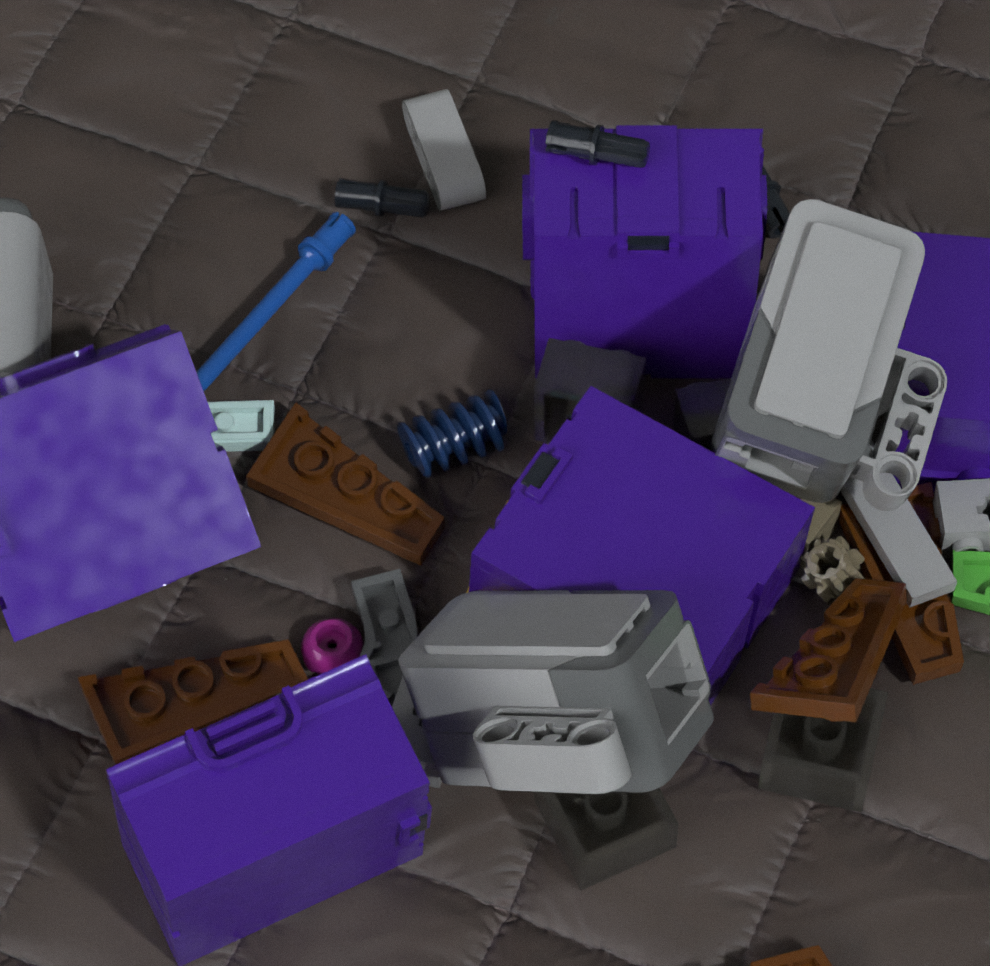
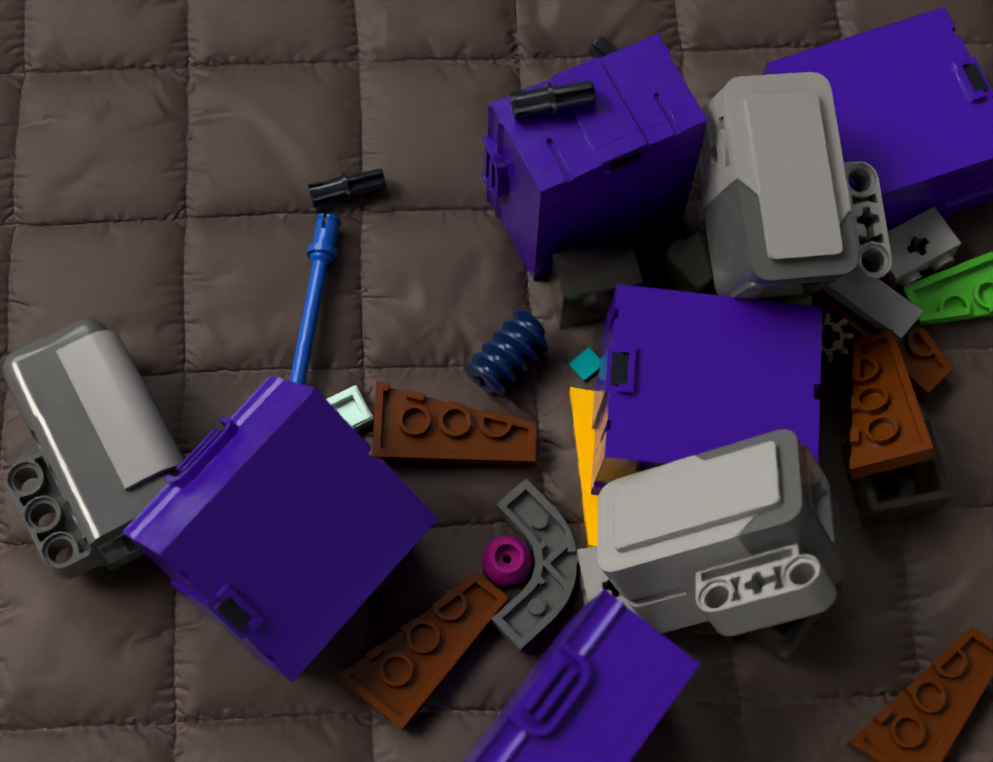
camera: 30 degrees left, 10 degrees up
light grey beam [402,89,486,211] -> none

